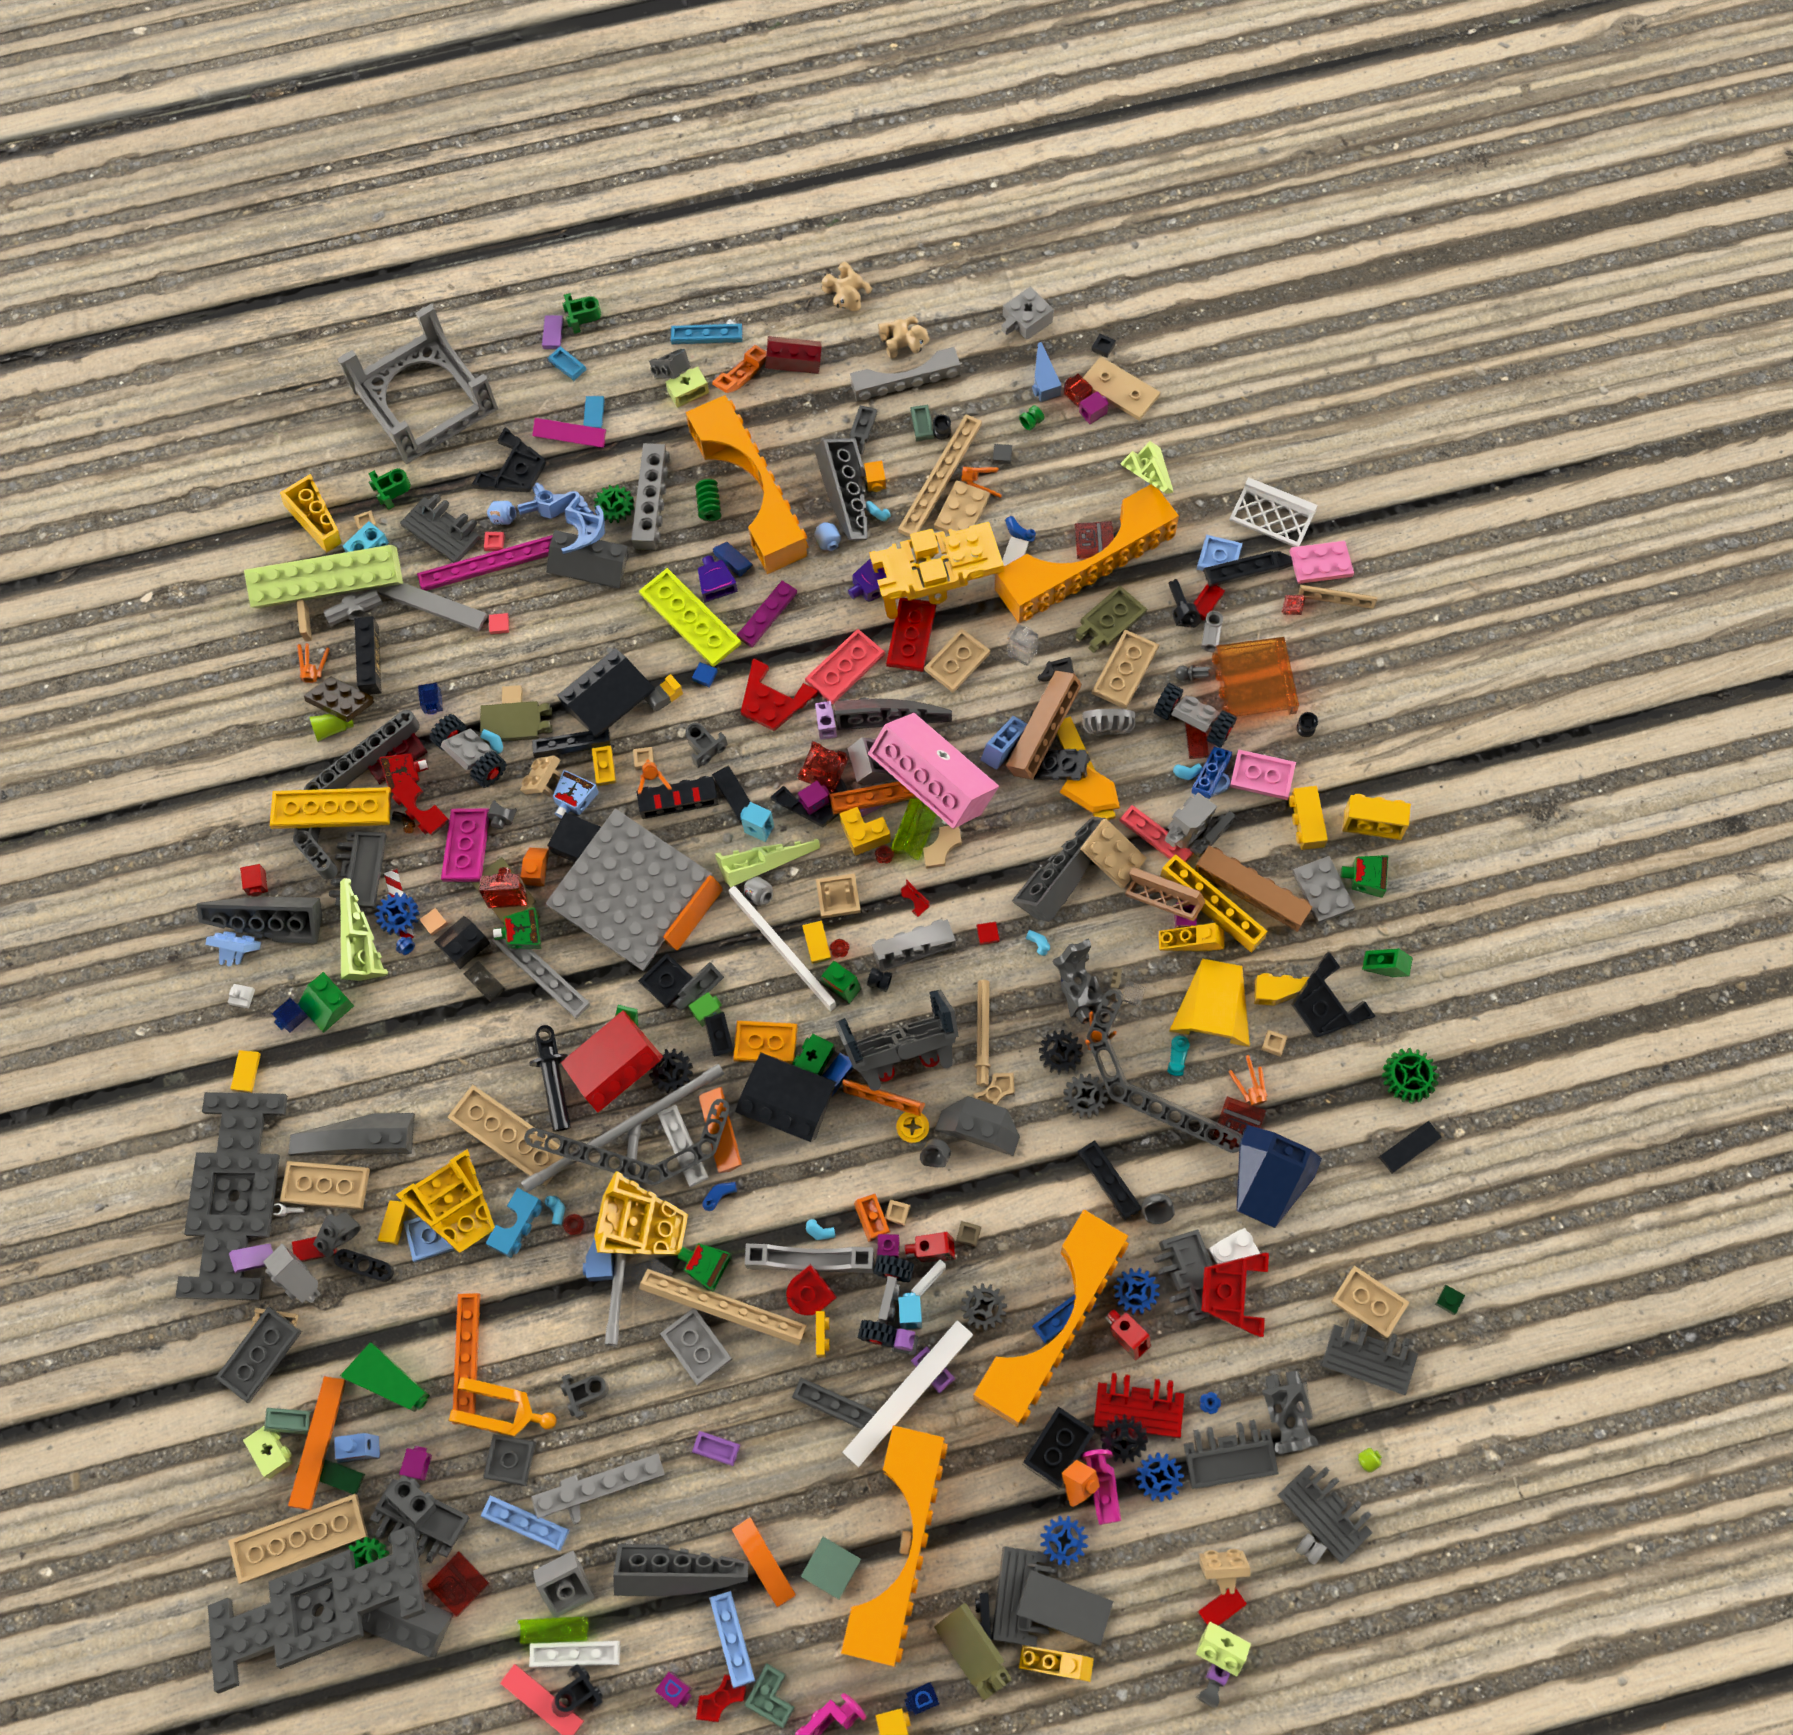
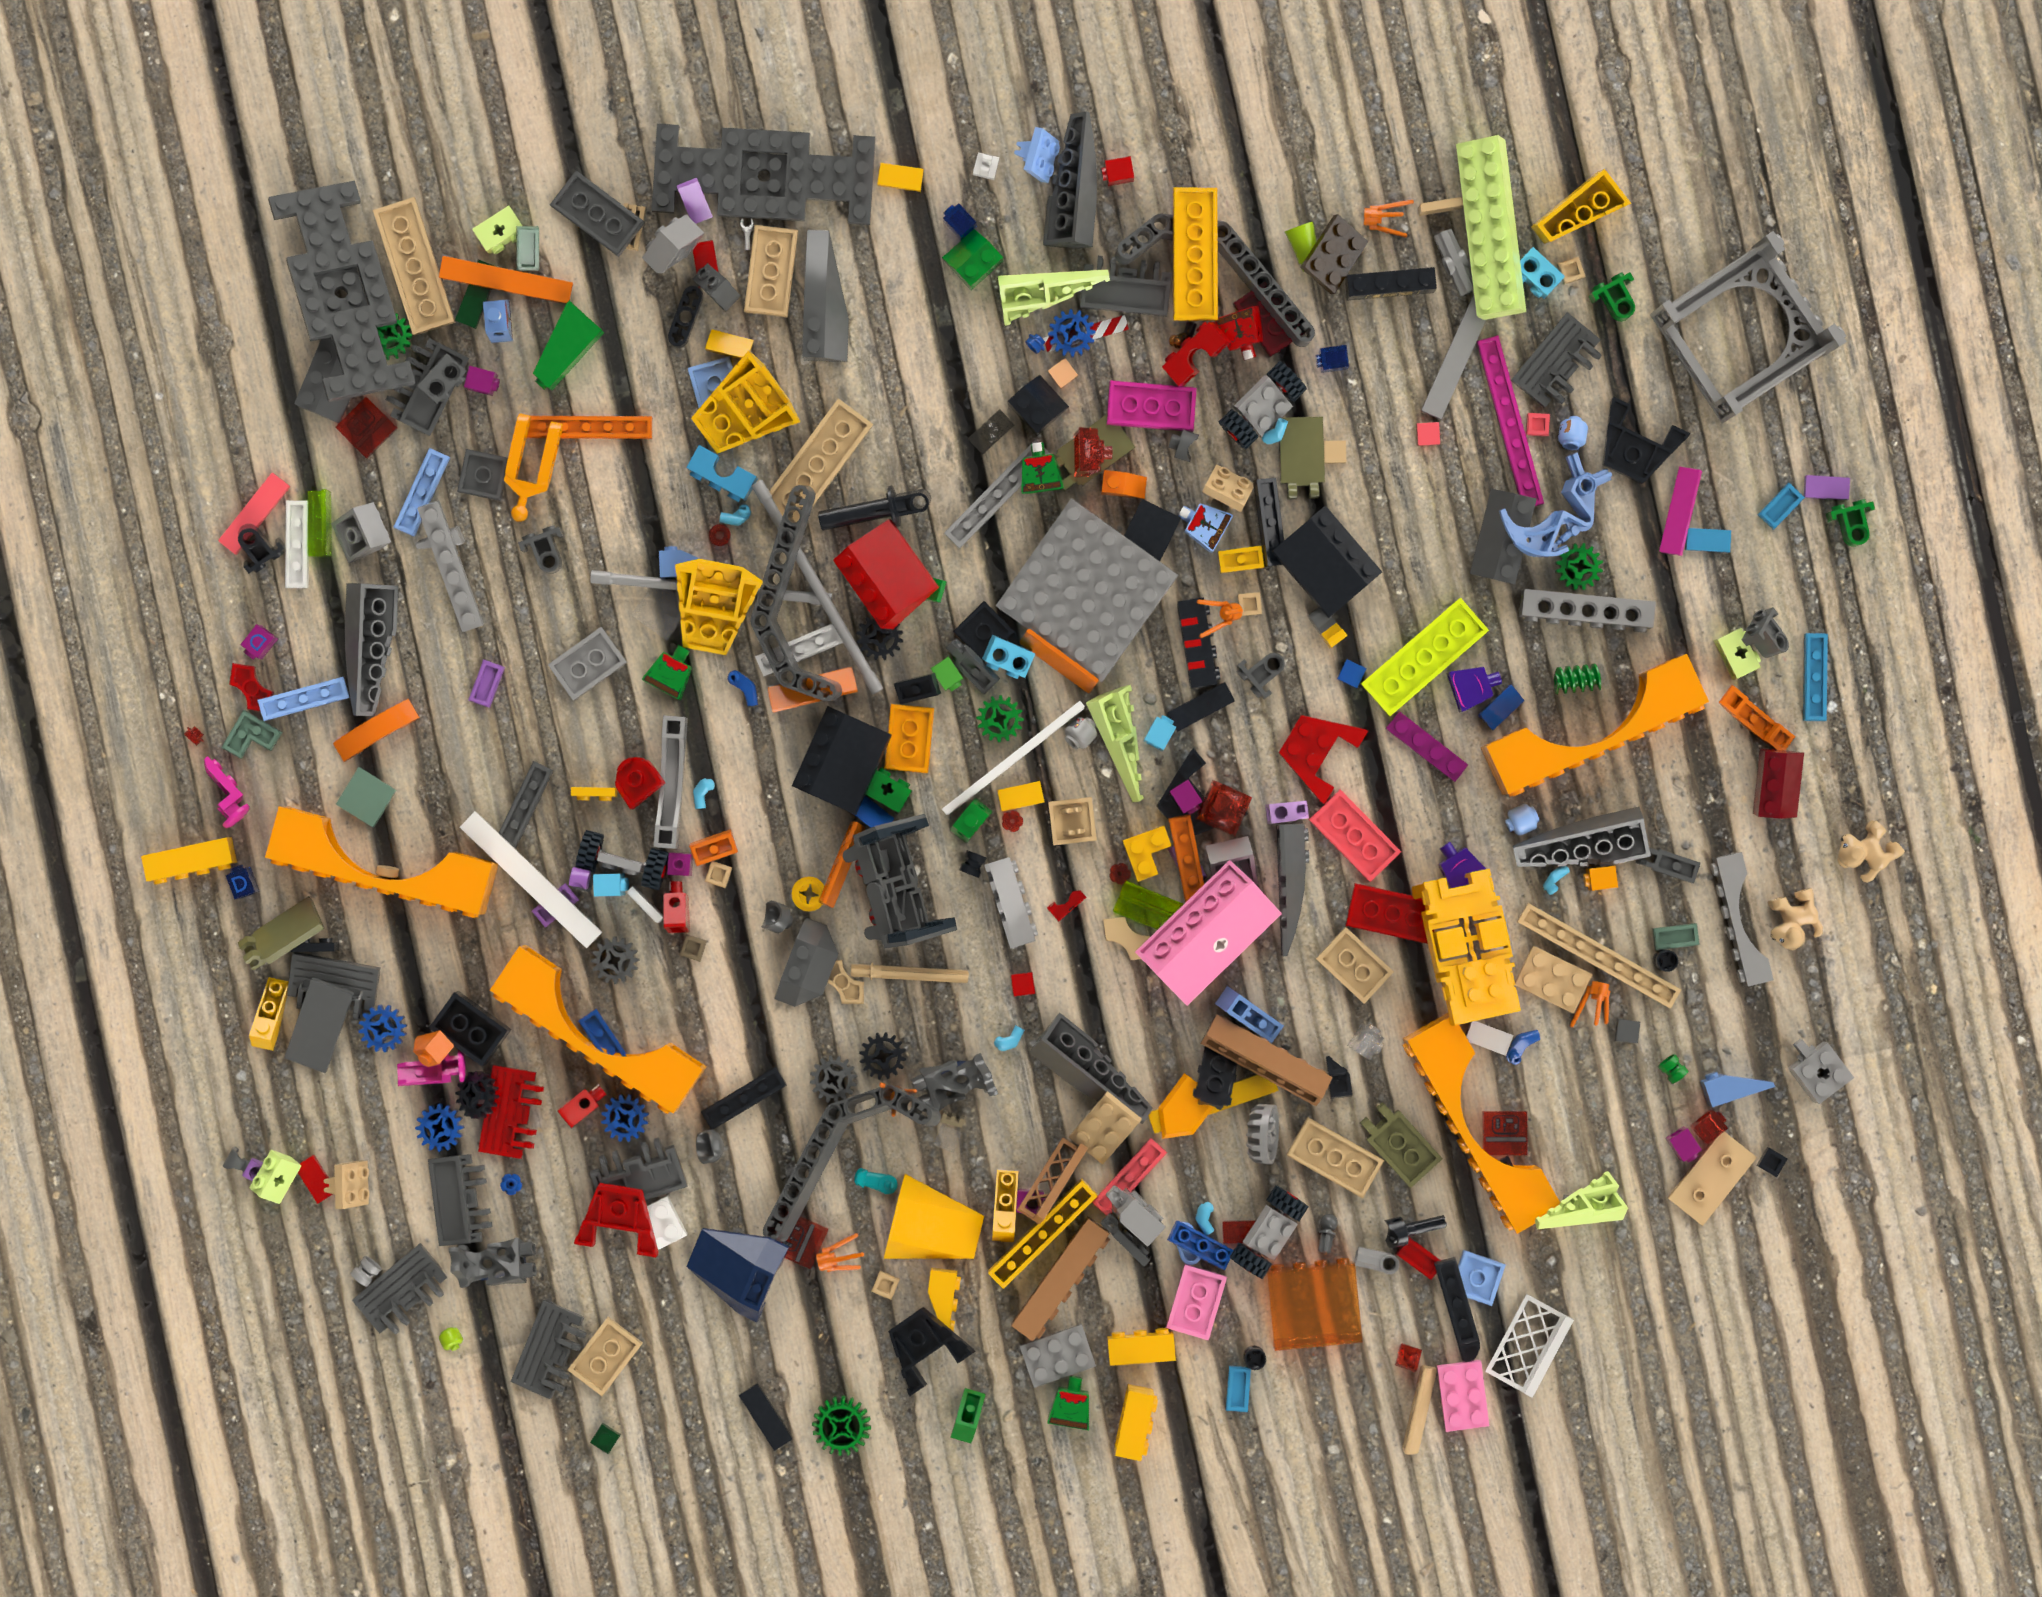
camera: 85 degrees right, 20 degrees up
tan plate [639,1269,807,1345] -> none
none -> green gear [976,695,1024,743]
none -> medium azure brick [982,635,1035,679]
none -> dark azure tile [1226,1366,1251,1412]

